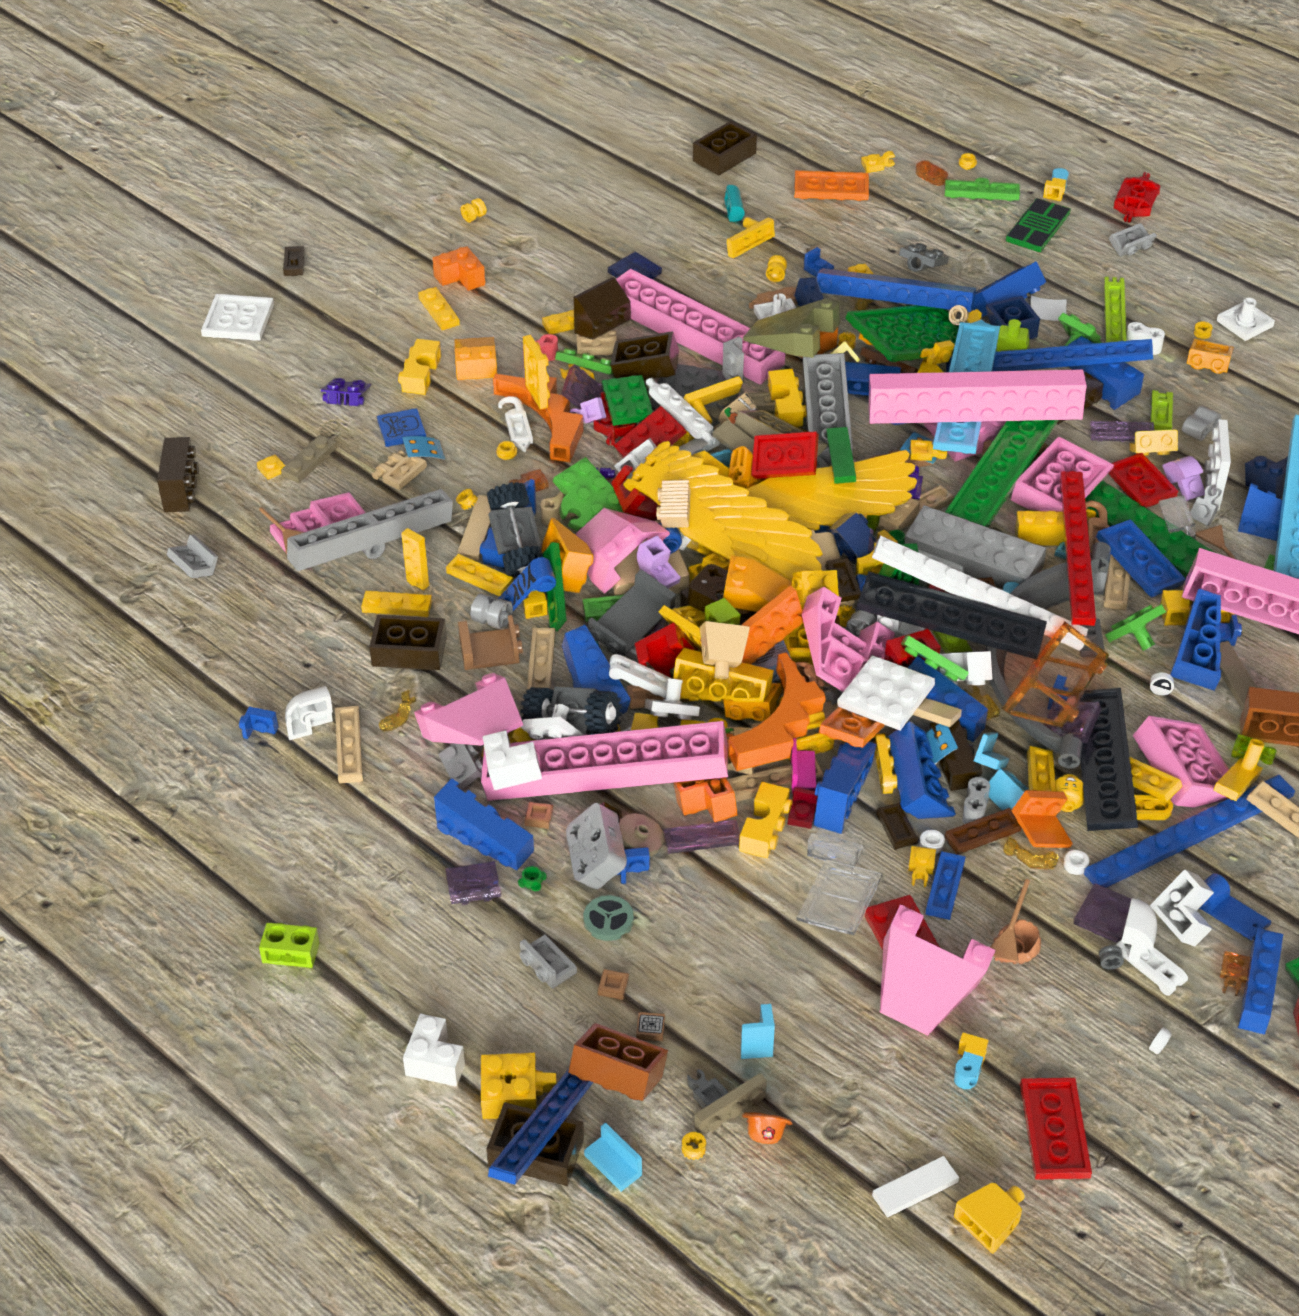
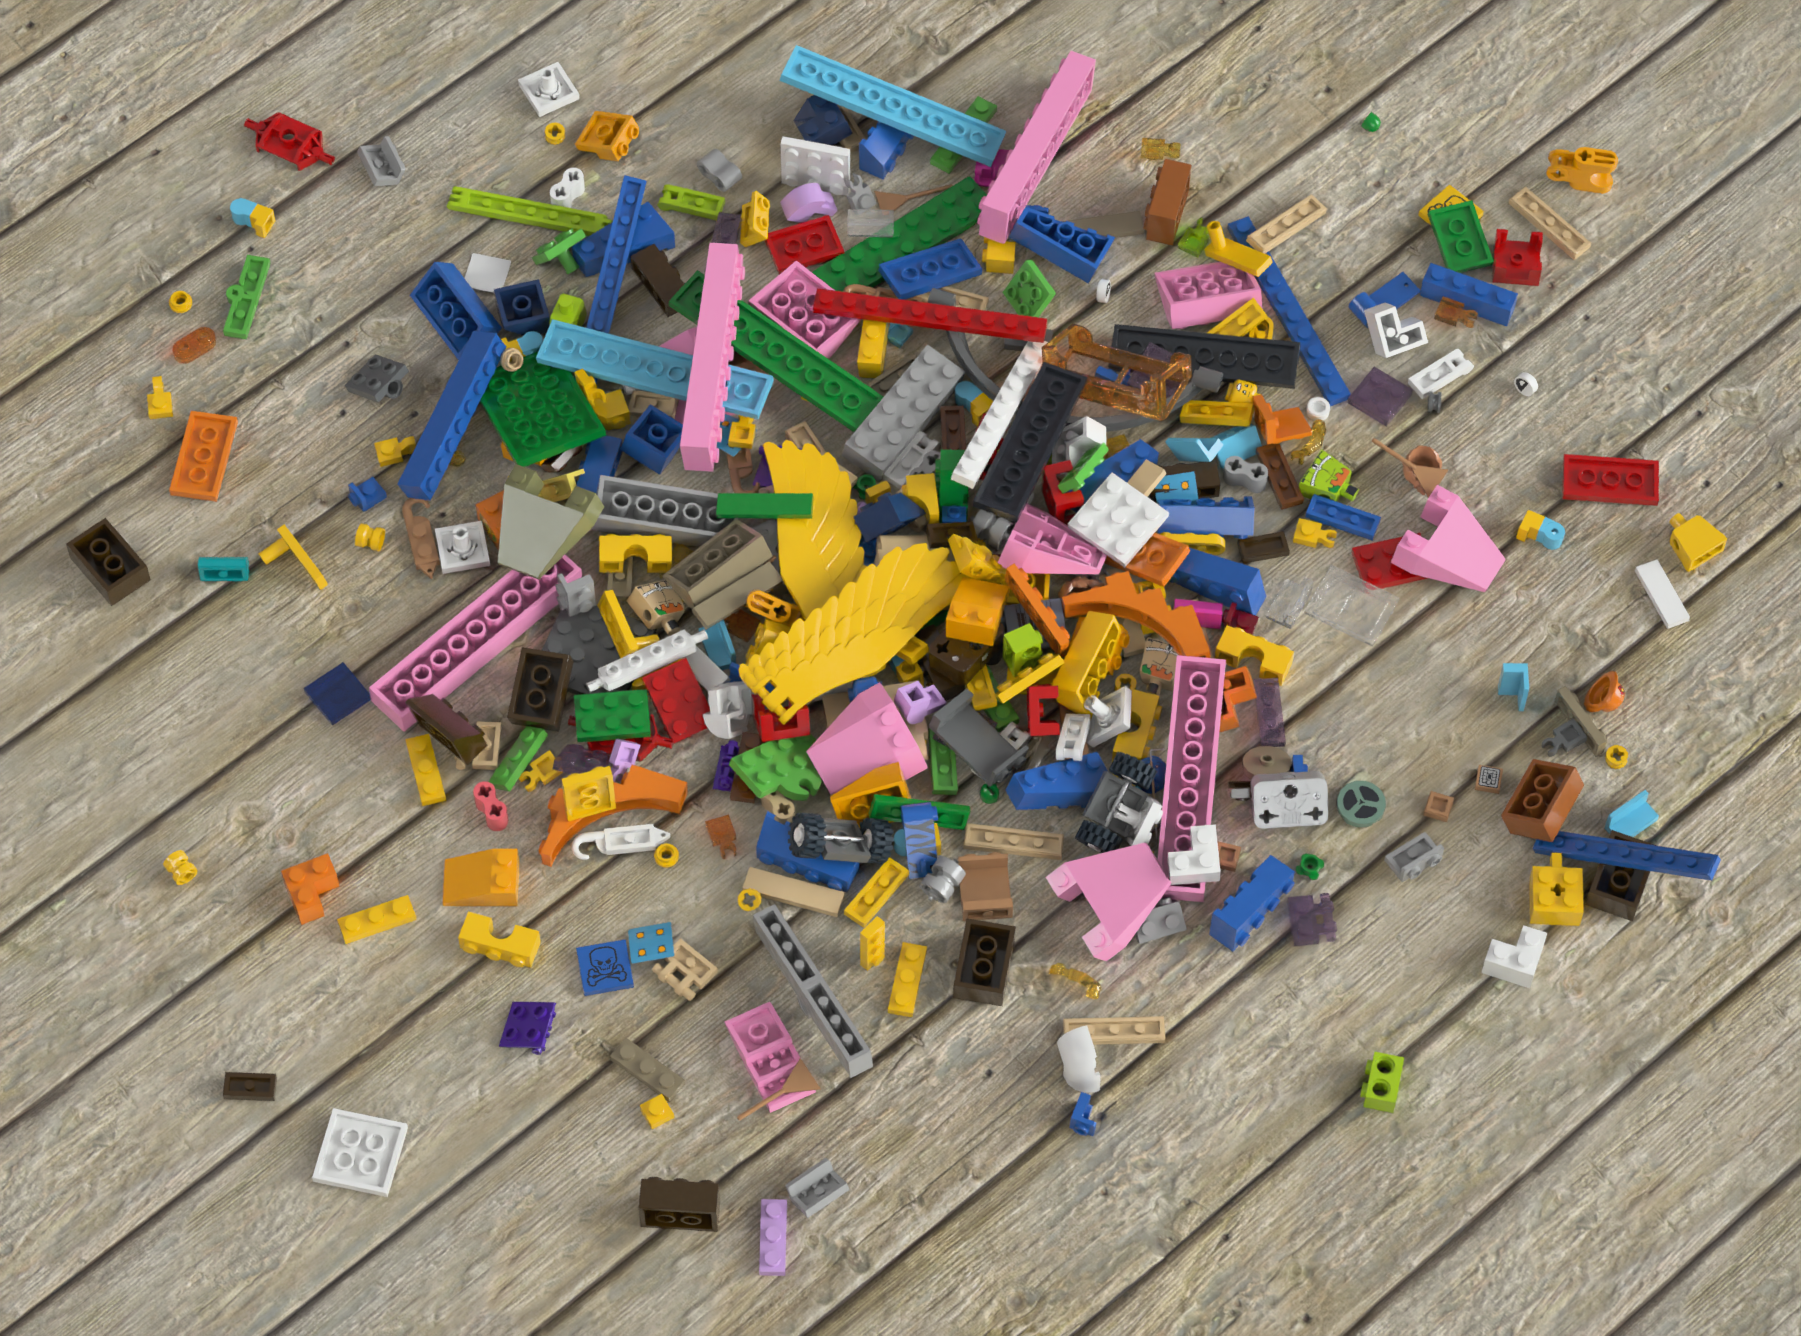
camera: 85 degrees left, 15 degrees up
tan brick [657,480,691,528] -> none
tan torso [700,621,750,679] -> none
red plate [751,431,819,479] -> none
dark blue brick [794,277,824,307] -> none
white tile [919,830,945,854] -> none
tile [1006,198,1071,253] -> none
white brick [1122,898,1157,963] -> none
none -> lavender plate [759,1199,787,1276]
none -> lime torso [1299,449,1359,502]

